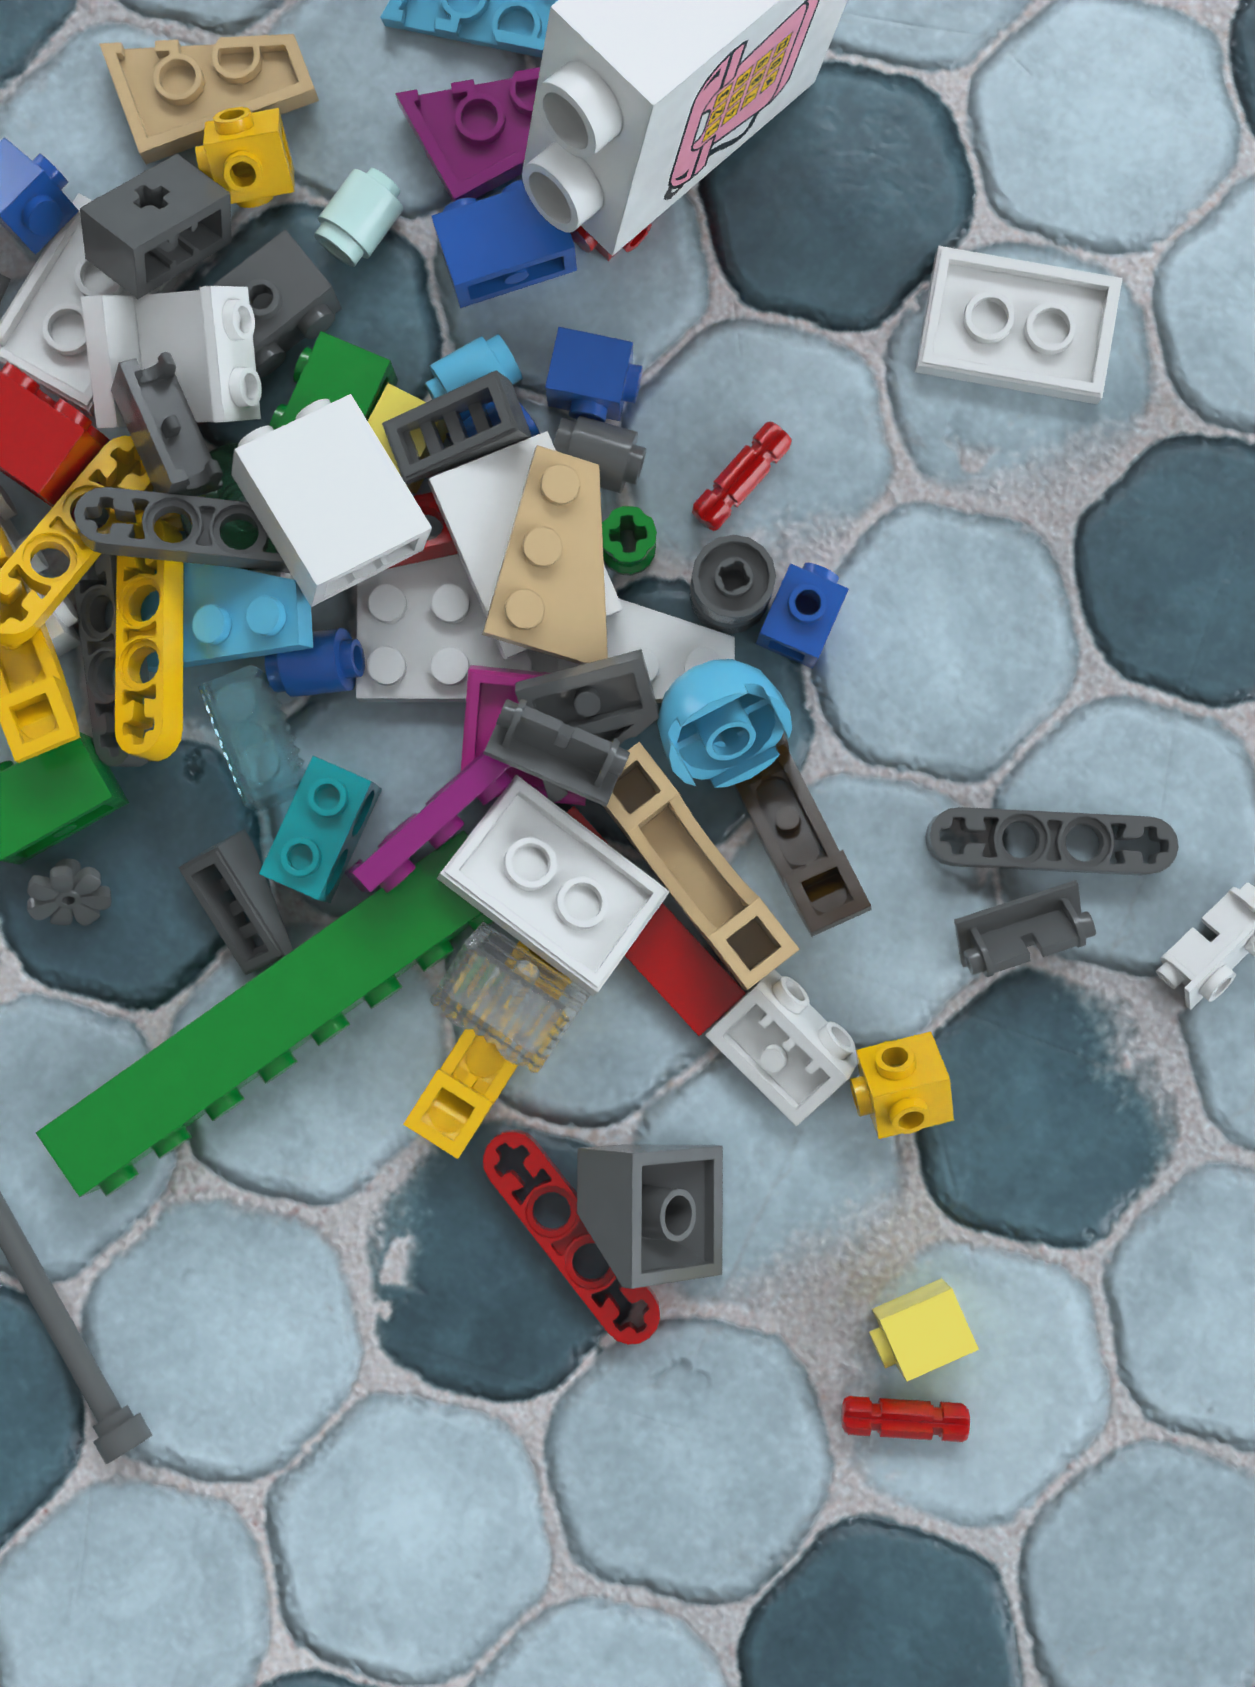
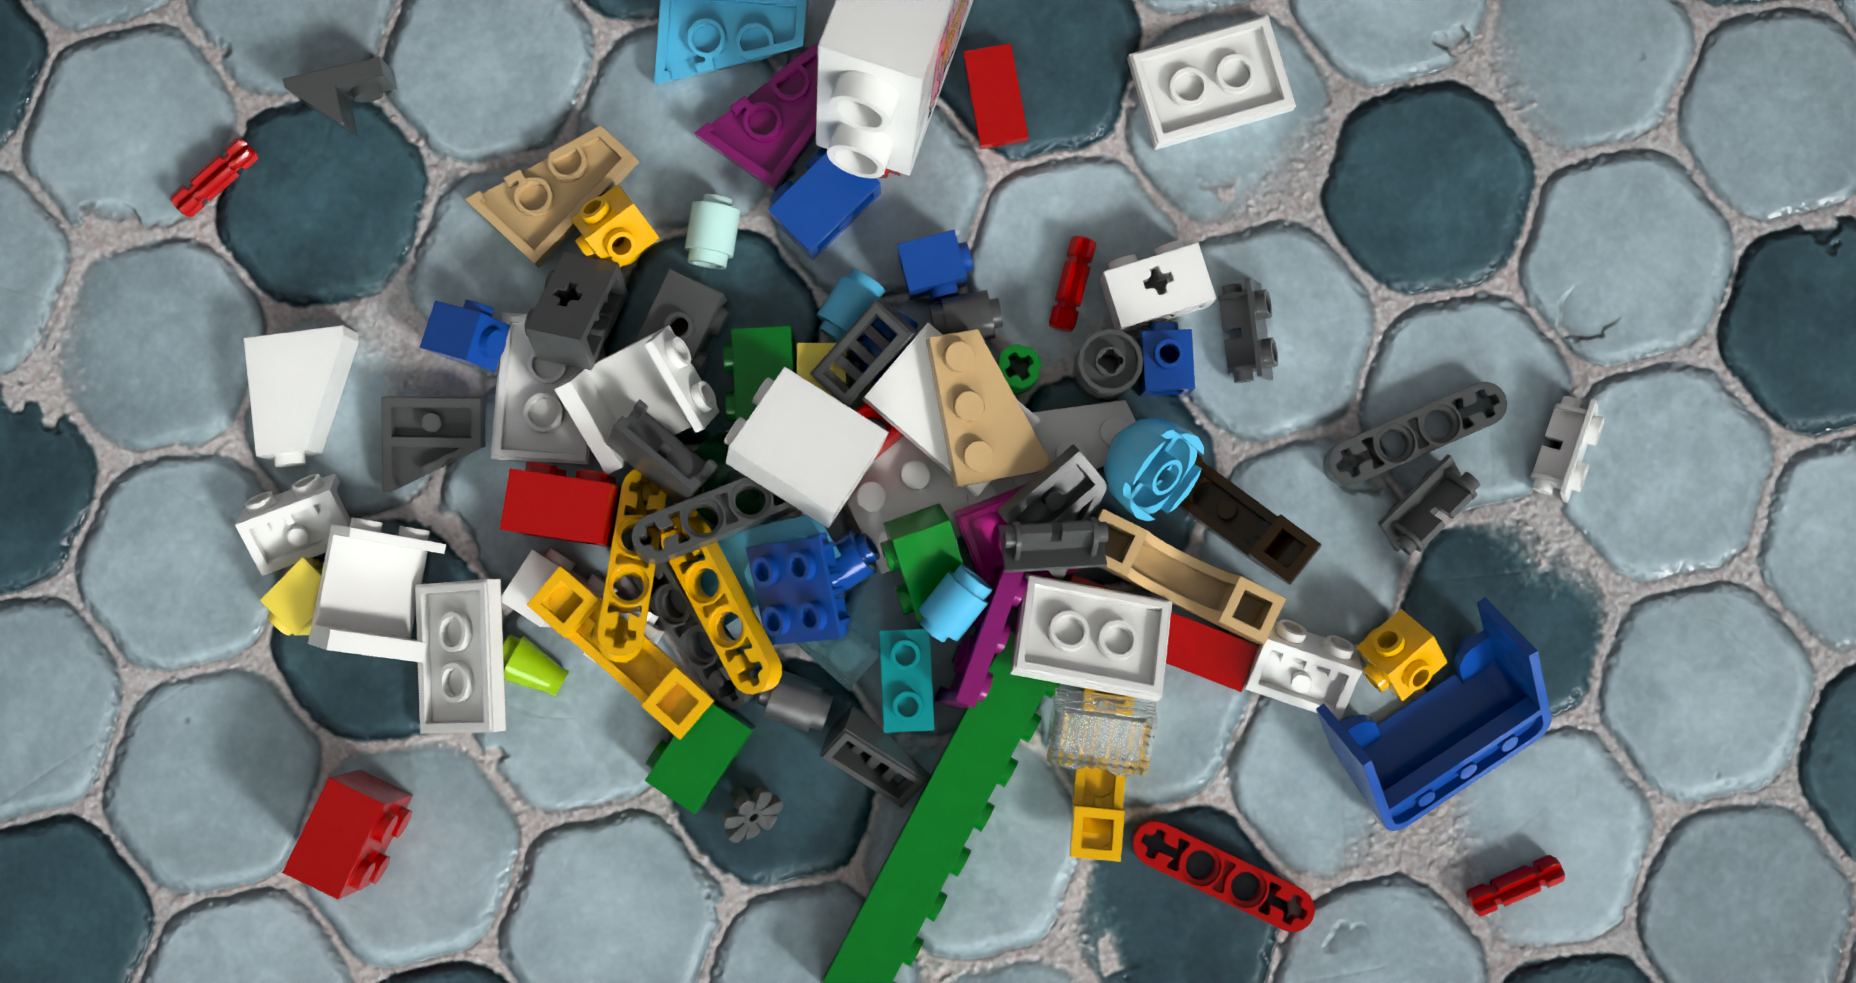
camera: 30 degrees left, 0 degrees up
dark grey slope [577,1144,723,1289] -> none
light yellow brick [869,1278,979,1382] -> none
none -> blue hinge [746,532,851,645]
none -> flat silver brick [757,670,834,732]
none -> green brick [880,503,964,629]
none -> medium azure brick [918,564,993,642]
none -> red tile [963,43,1028,150]
none -> white brick [1099,240,1216,333]
none -> dark grey hinge [1218,278,1278,383]
none -> blue windscreen [1316,597,1552,831]

